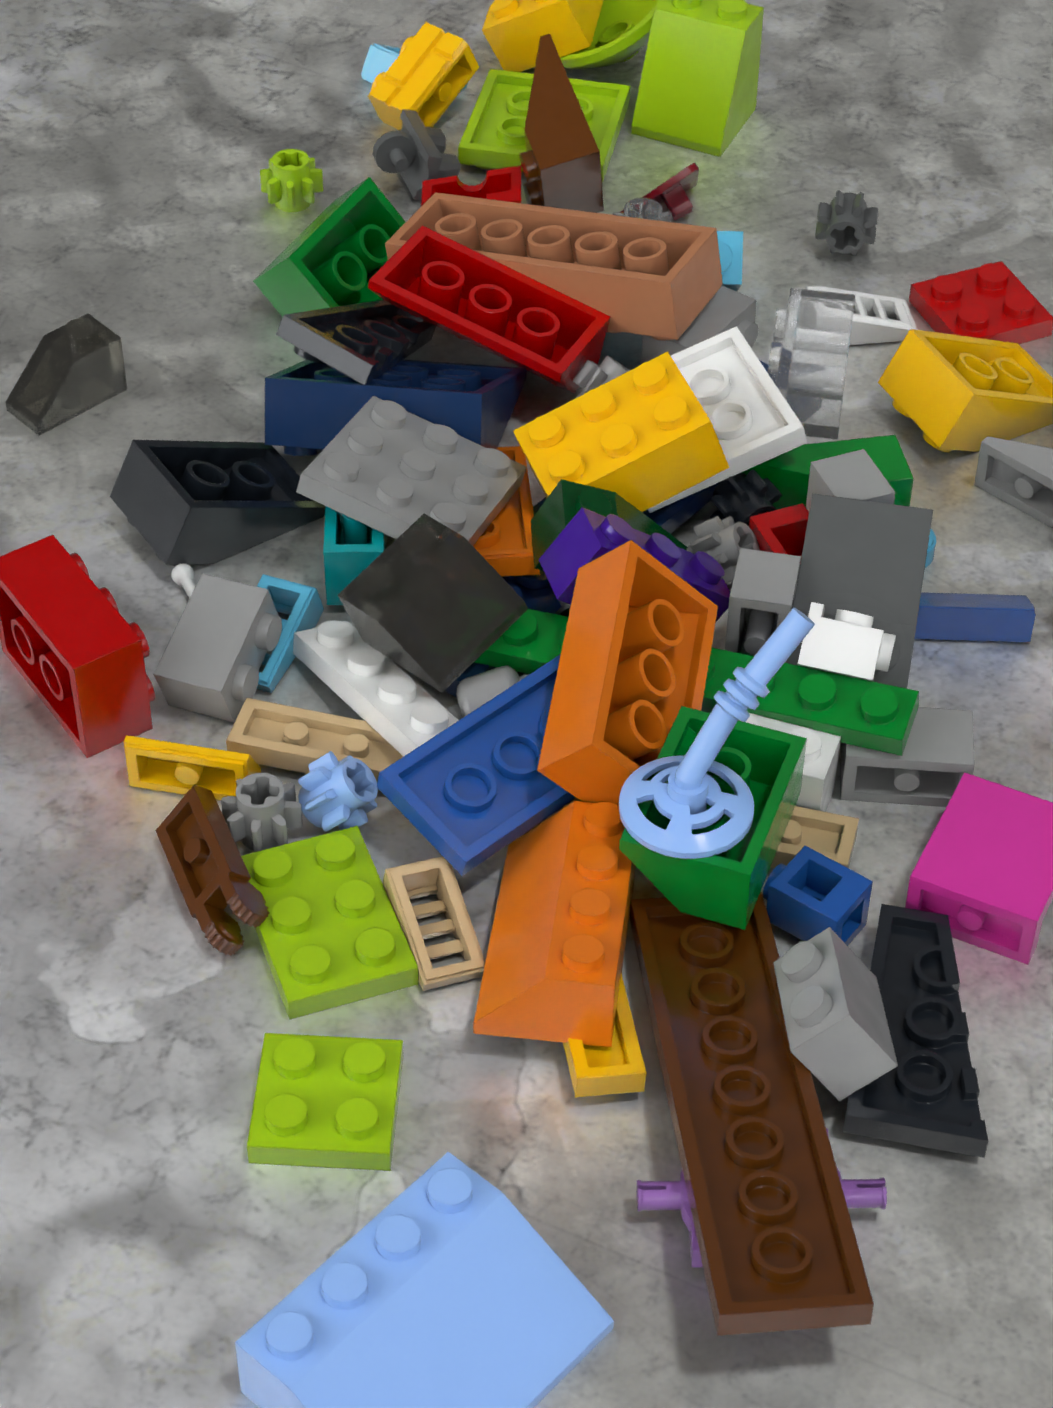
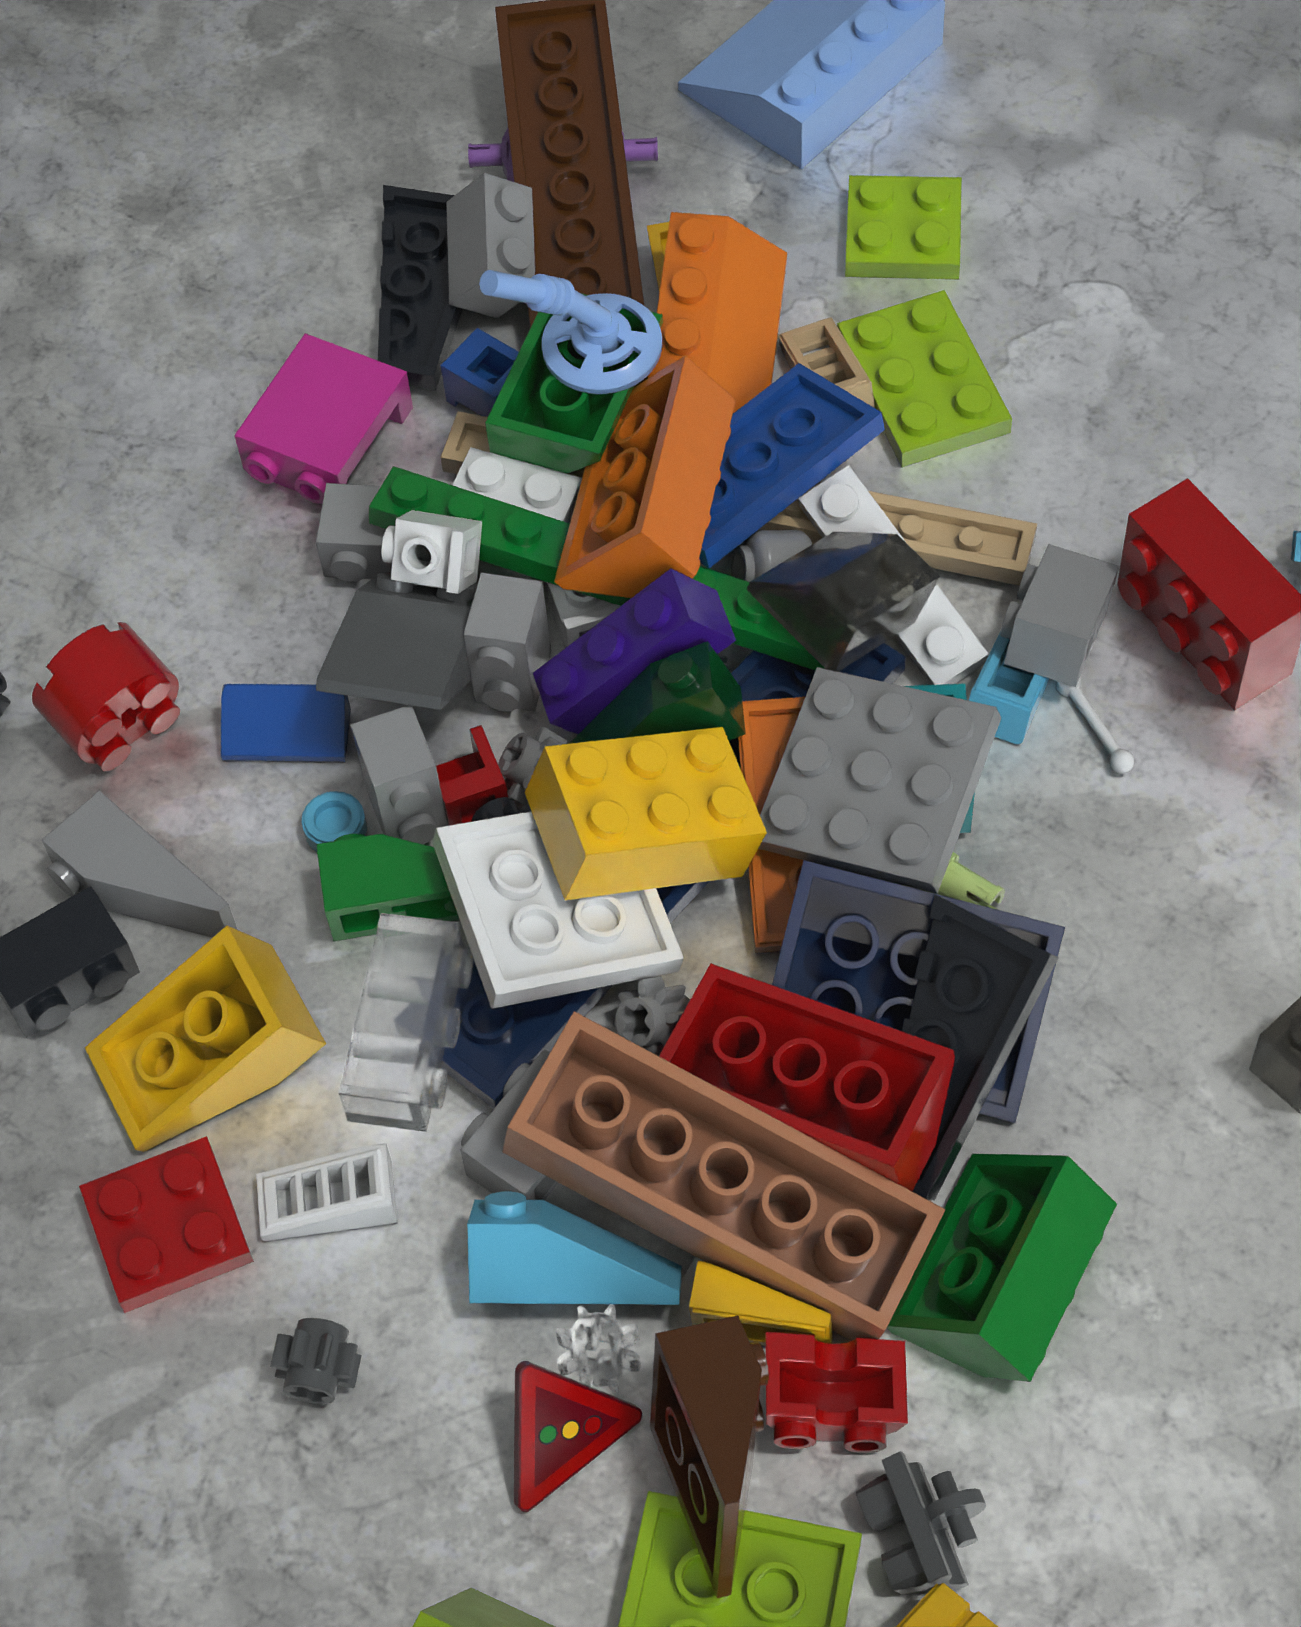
camera: 175 degrees left, 15 degrees up
black slope [110,440,325,566] -> none
yellow slope [123,735,261,800] -> none
reddish brown hinge [155,784,270,956] -> none
light grey gear [221,773,303,852] -> none
lime gear [260,149,323,212] -> none
light blue gear [298,751,378,832] -> none

